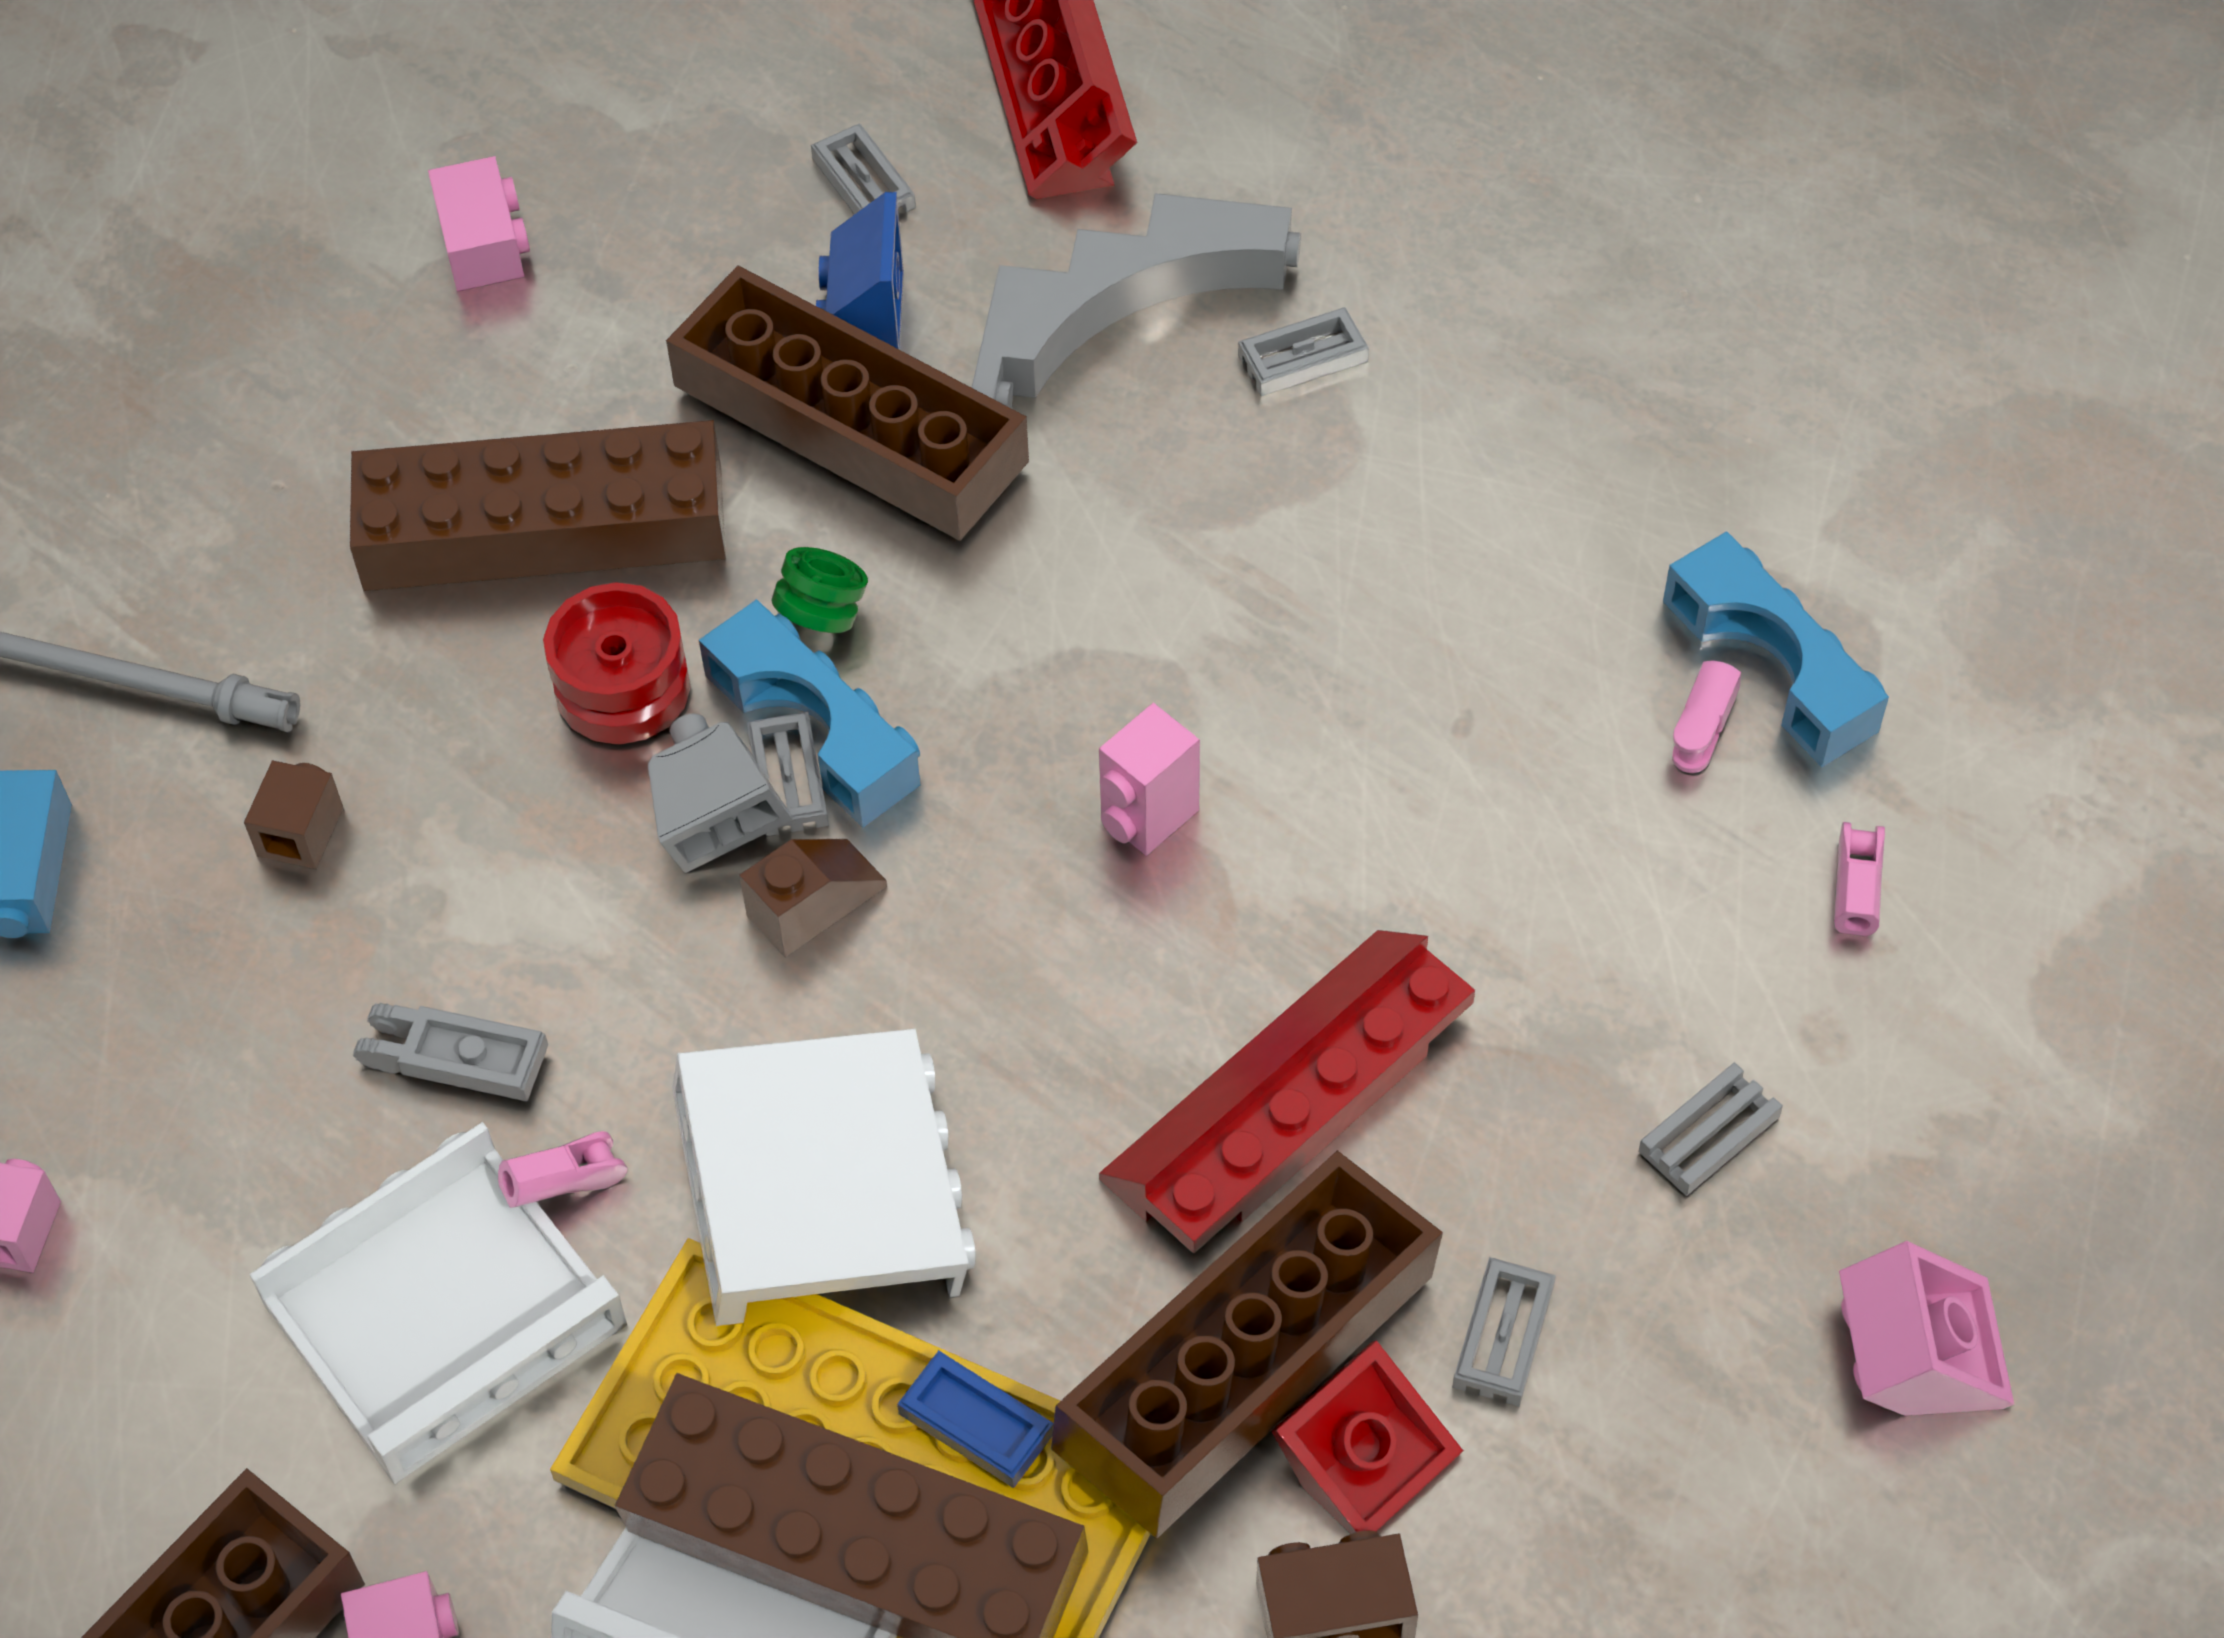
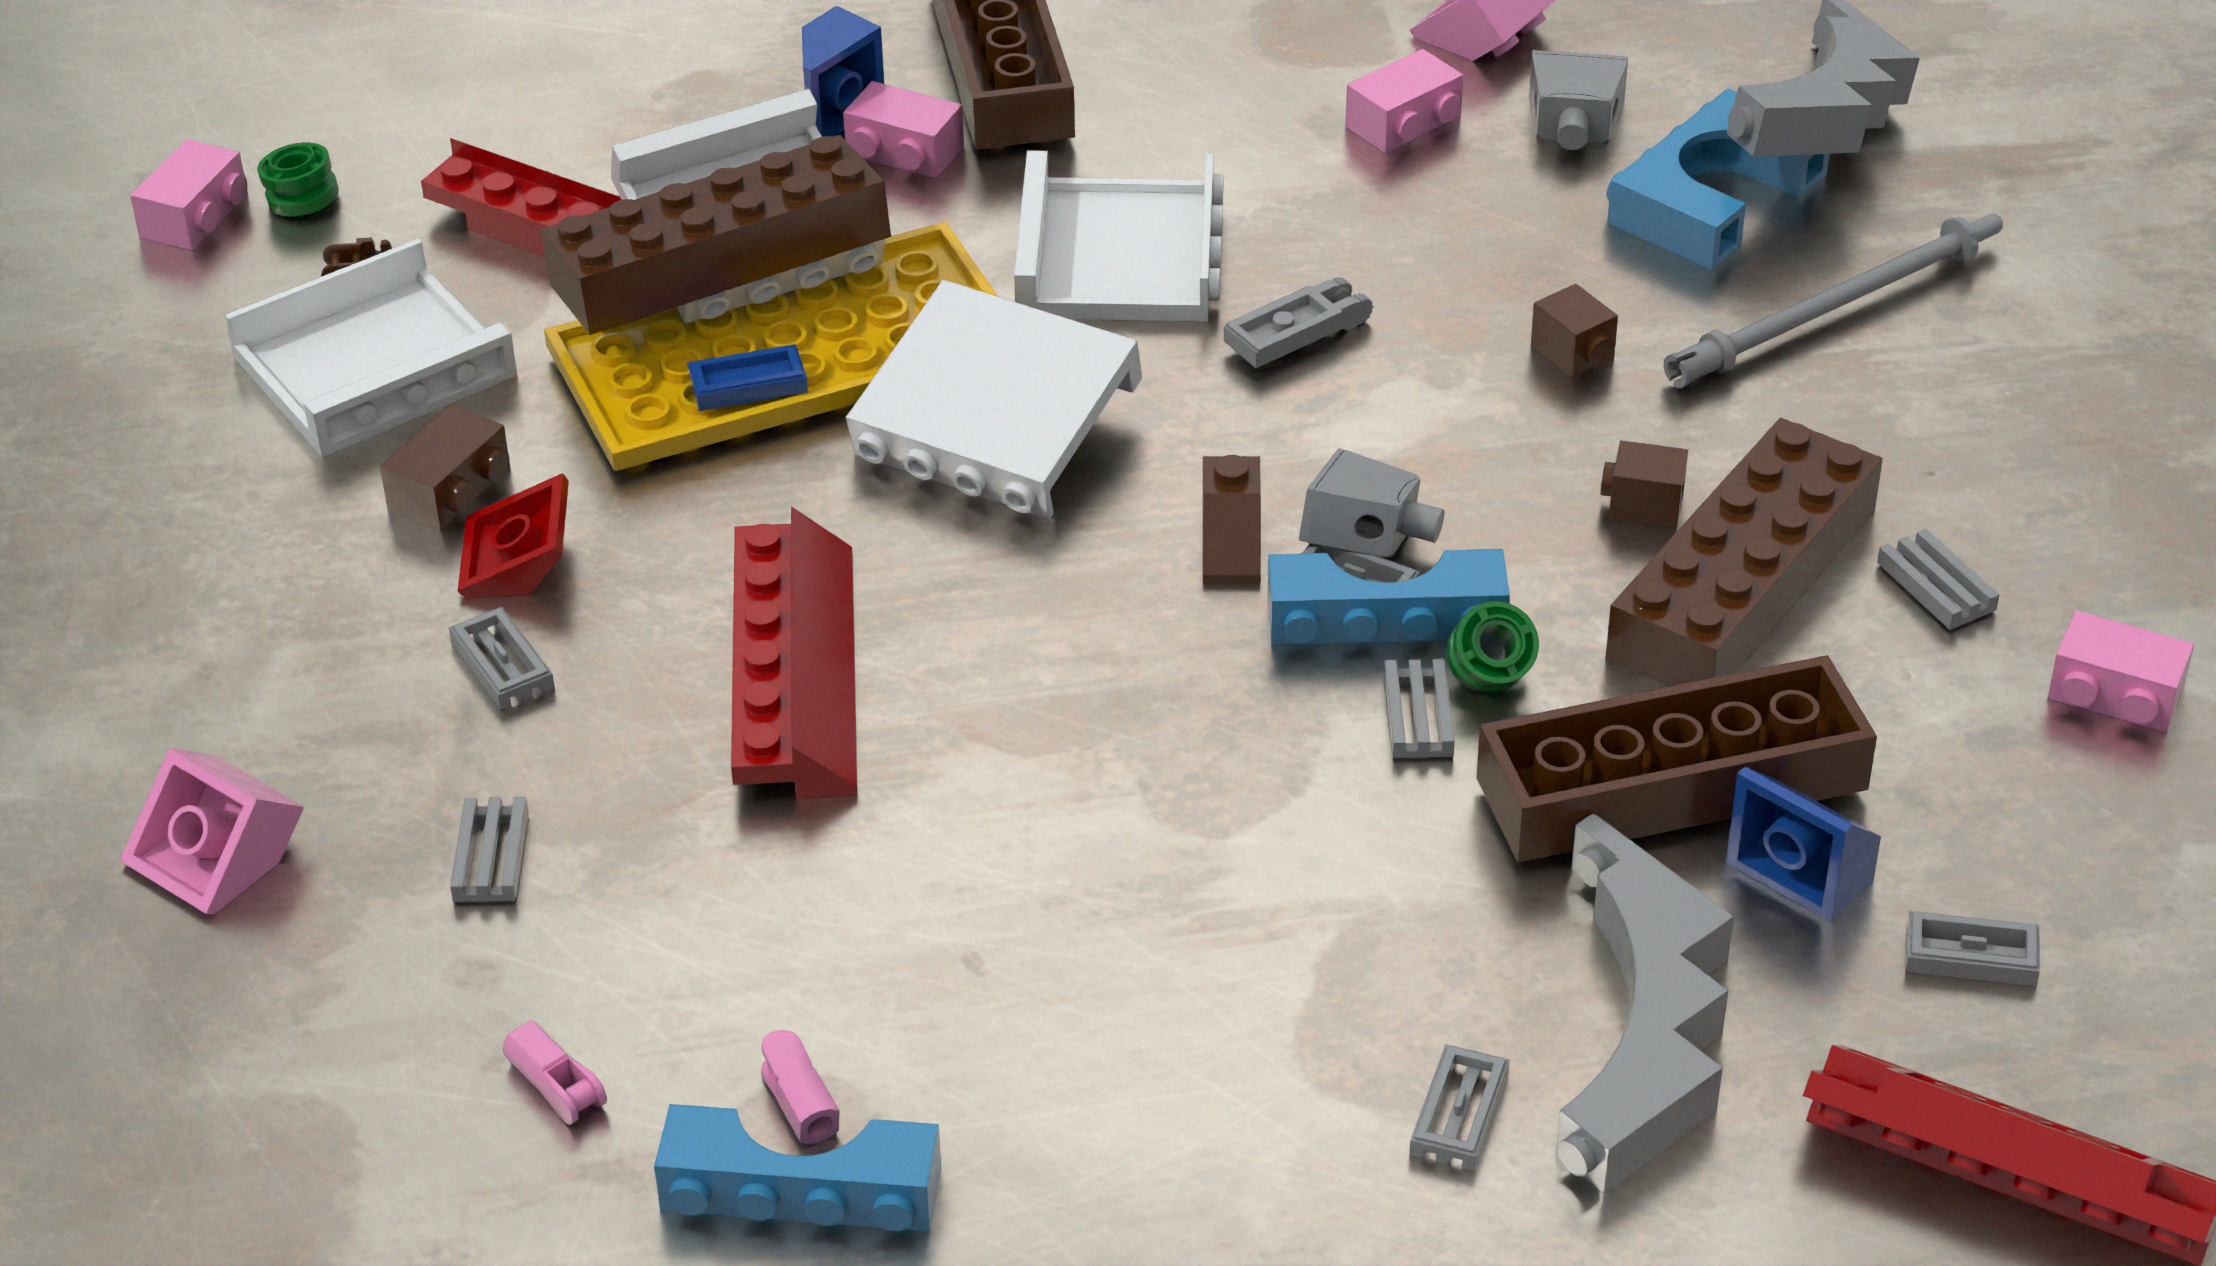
camera: 130 degrees right, 15 degrees down
bright pink bar [498,1131,628,1208] -> none
red wheel [543,582,691,745] -> none
reddish brown brick [1051,1150,1443,1539] -> none
bright pink brick [1099,702,1200,856] -> none
none -> light grey tile [1384,659,1455,758]
none -> reddish brown brick [1600,440,1689,529]
none -> light grey tile [1877,529,1999,630]

